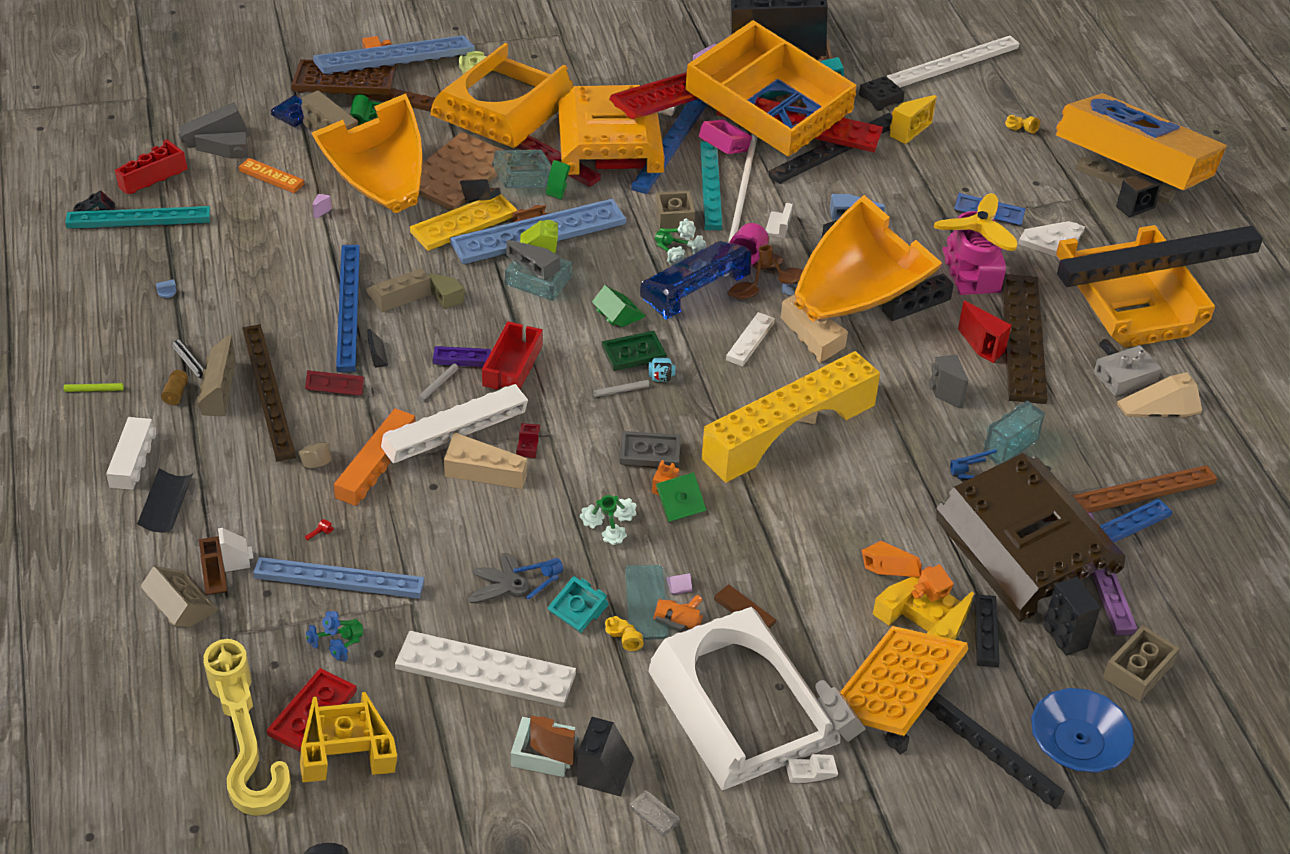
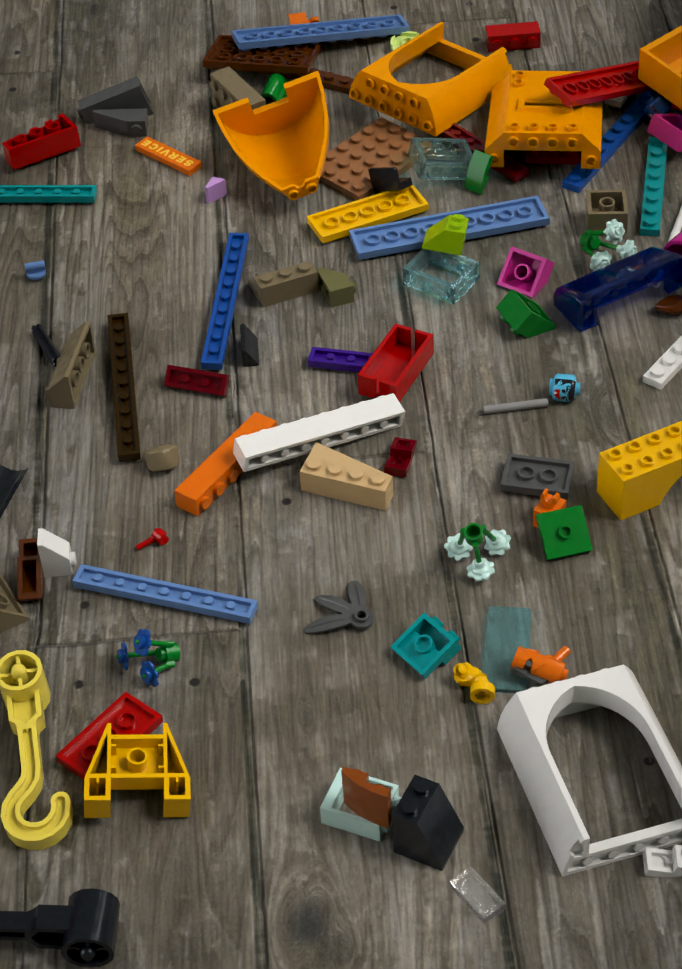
camera: 15 degrees right, 0 degrees up
pearl gold piece [161,370,188,405] -> none
clear blue plate [271,95,304,127] -> none
white plate [395,631,576,708] -> none
light grey bar [417,364,459,402] -> none
dark grey slope [506,240,560,280] -> none
dark orange hinge [511,205,548,222] -> none
blue plant [513,558,563,599] -> none
dark green plate [602,331,667,371] -> none
lavender slope [666,574,692,595] -> none
reddish brown tile [714,584,776,628] -> none
none -> red brick [485,21,541,52]
none -> dark pink slope [497,246,555,298]
none -> blue head [643,96,671,120]

